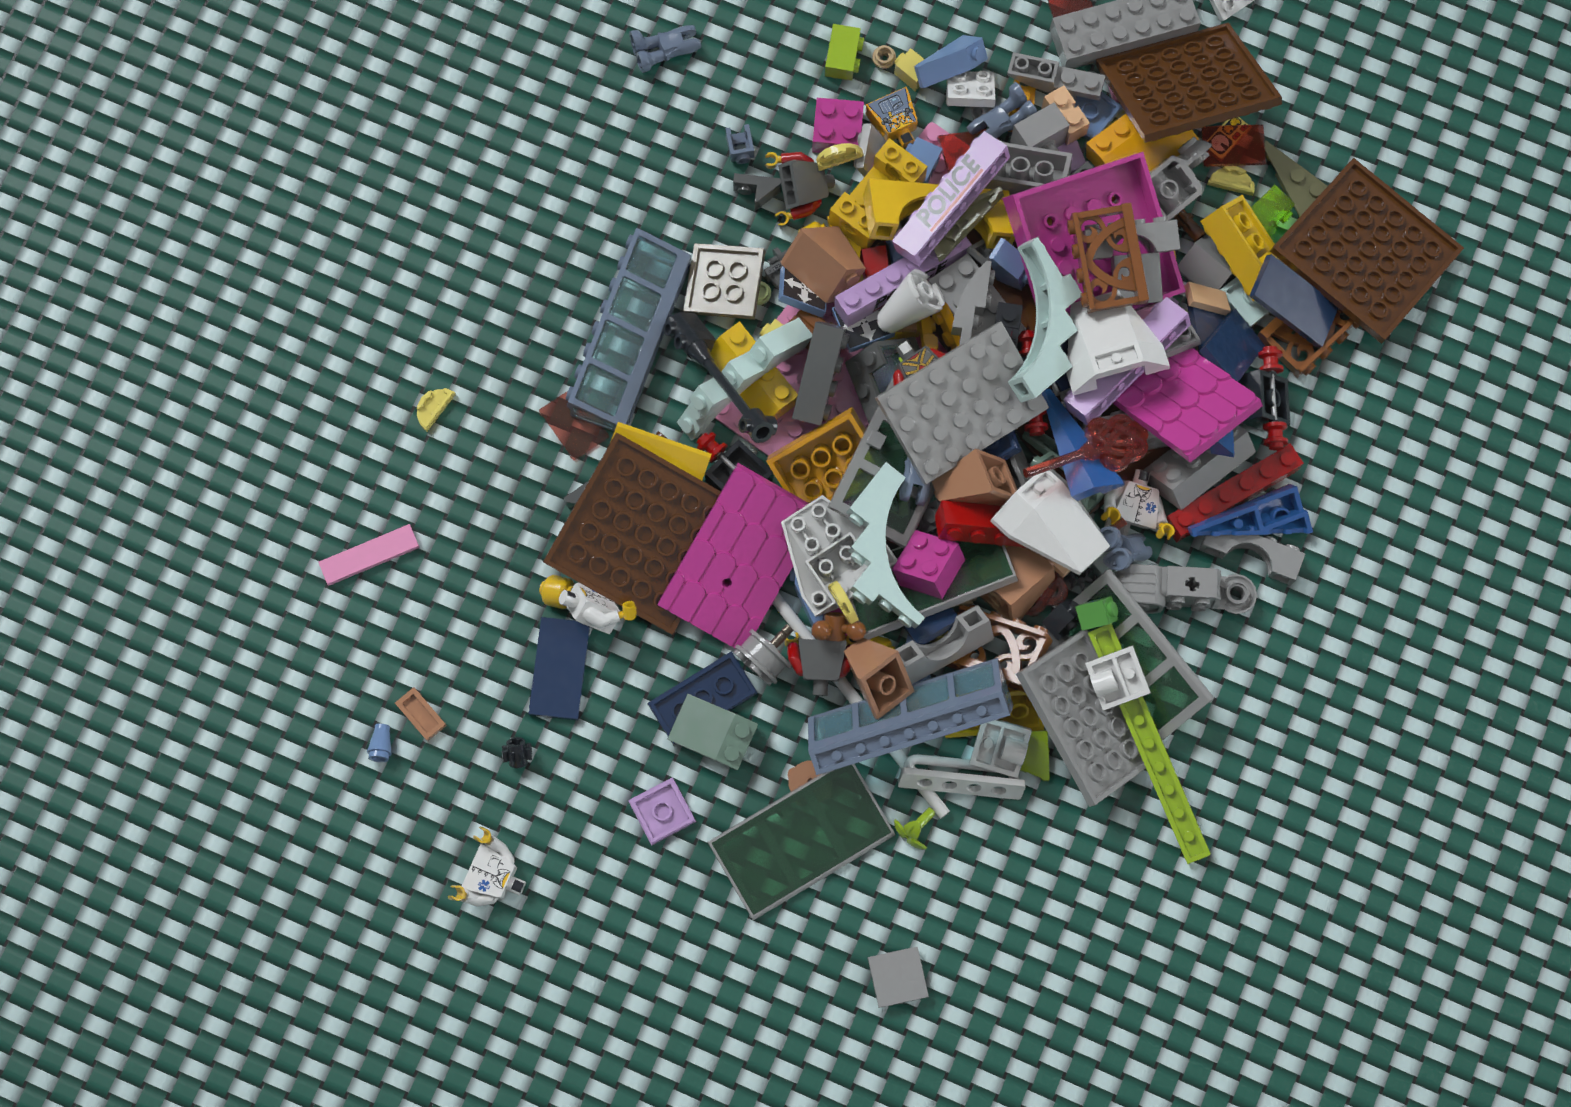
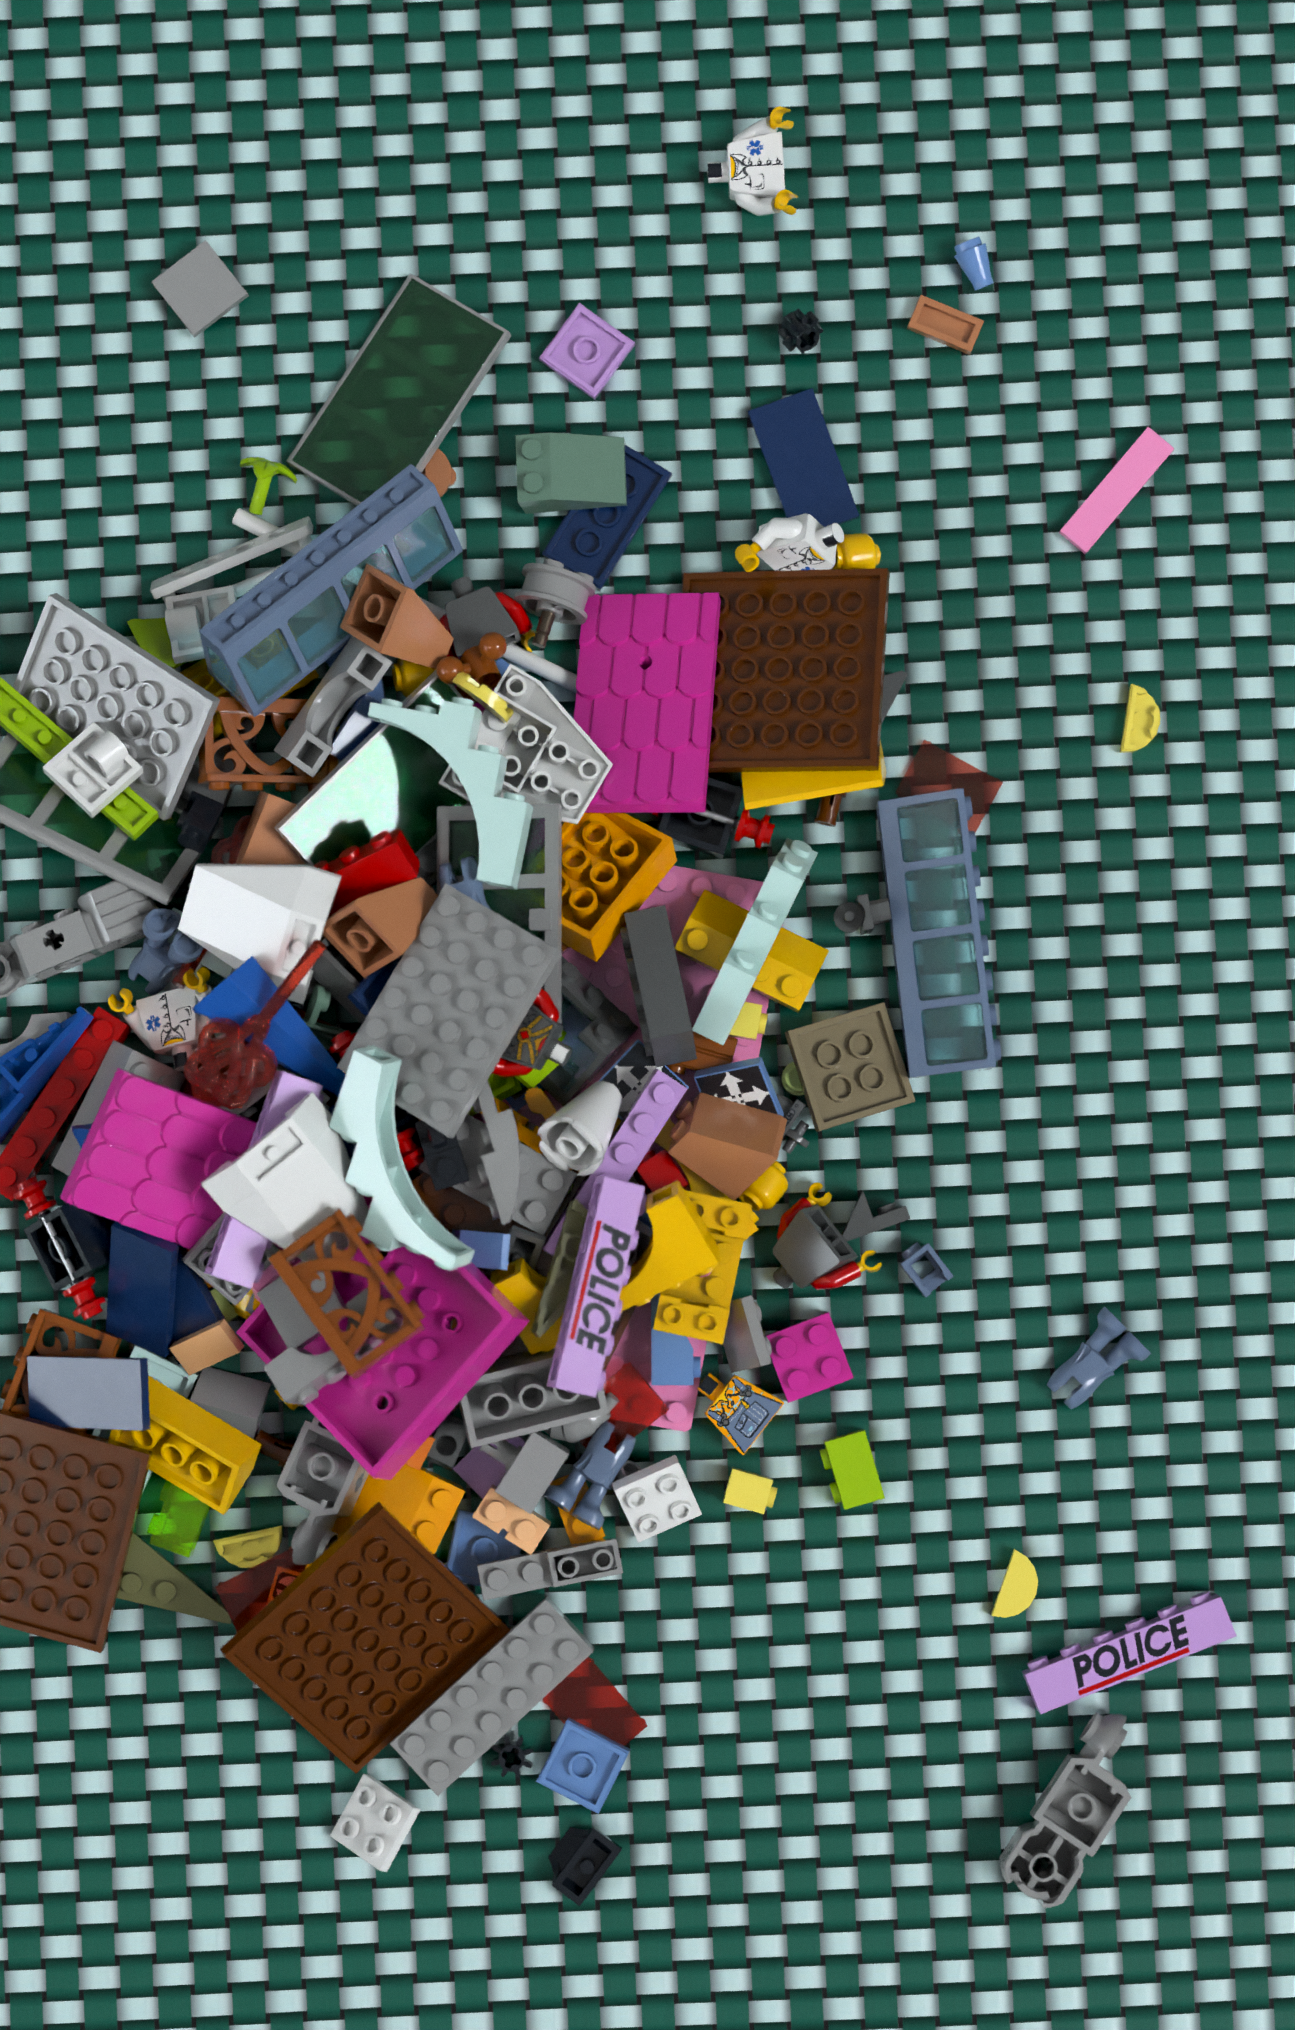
camera: 160 degrees right, 10 degrees up
black bar [664,312,778,443] -> none
light yellow tile [816,143,864,171] -> none
tan plate [872,45,896,69] -> none
dark pink brick [892,530,965,599] -> none
medium blue slope [914,35,988,88] -> none
bright green brick [1076,596,1118,631] -> none
none -> dark grey hips [834,894,891,935]

